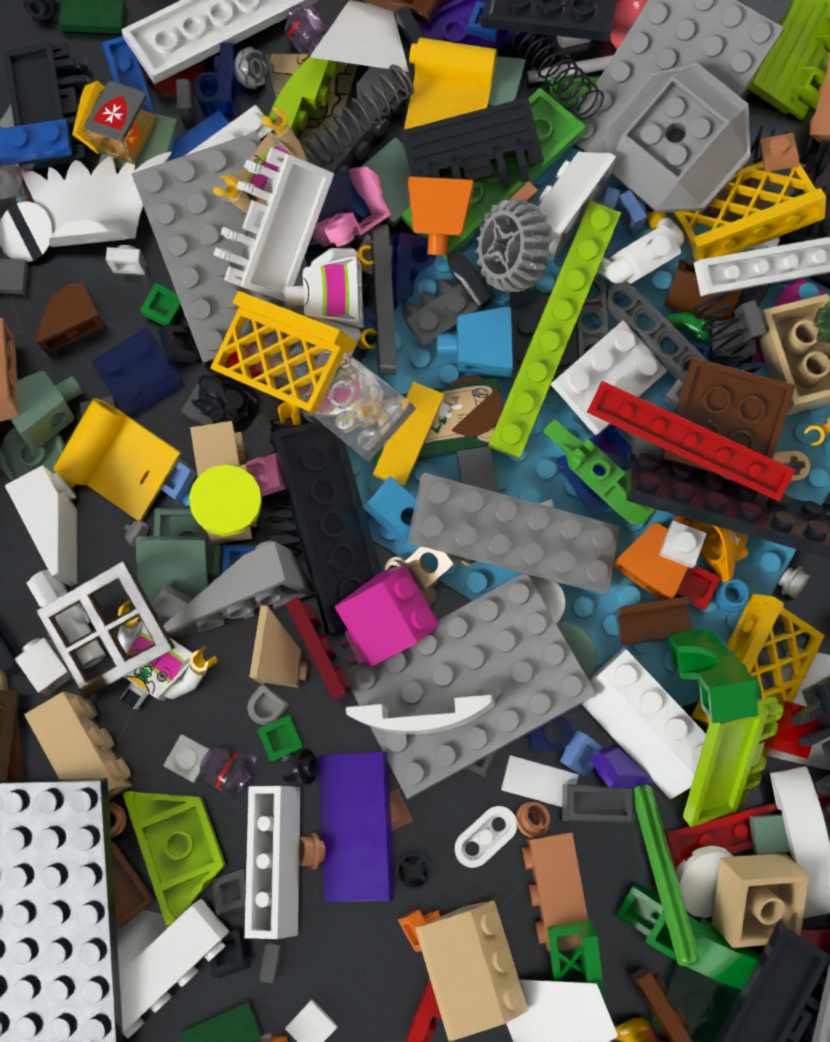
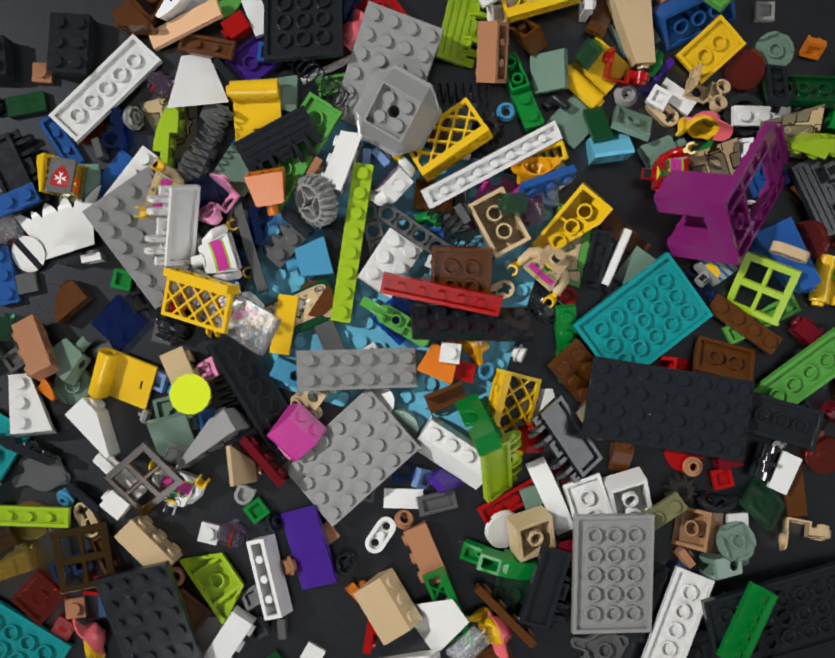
camera: 20 degrees left, 10 degrees up
white slope [346,695,495,734] -> none
bright green axle [633,785,700,966] -> none
nougat plate [759,133,799,173] -> none

